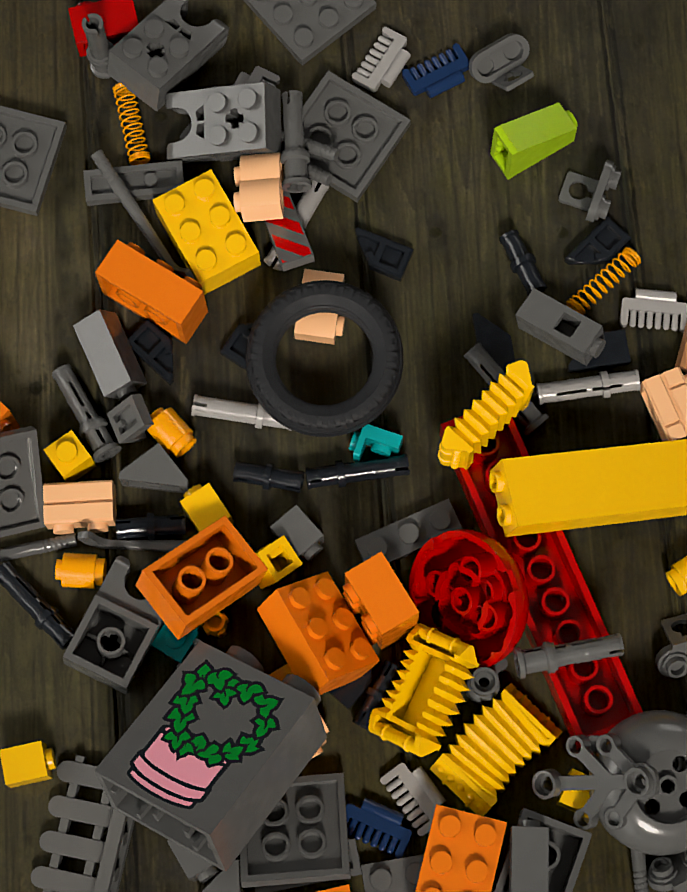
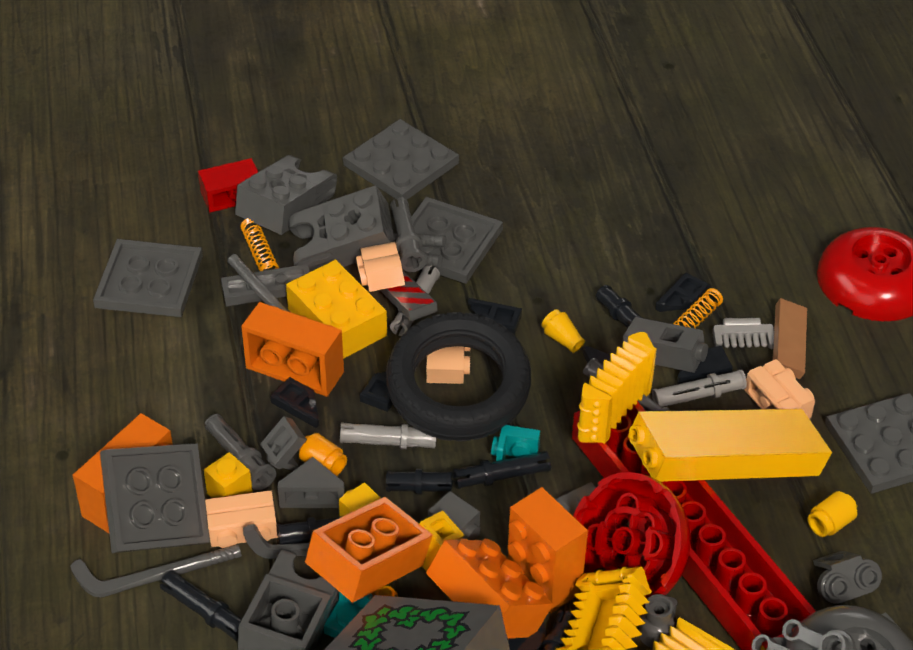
camera: 10 degrees left, 30 degrees down
light orange brick [55,553,107,589] -> none
brick [73,309,147,401] -> none
dark grey pin [82,13,114,79] -> none
light grey piece [352,27,411,93] -> none
dark blue piece [402,43,470,99] -> none
dark grey bracket [469,33,535,91] -> none
lime slope [490,103,578,180] -> none
dark grey pin [513,633,624,679] -> none
dark grey bracket [558,159,622,223] -> none
none -> yellow cone [541,309,585,353]

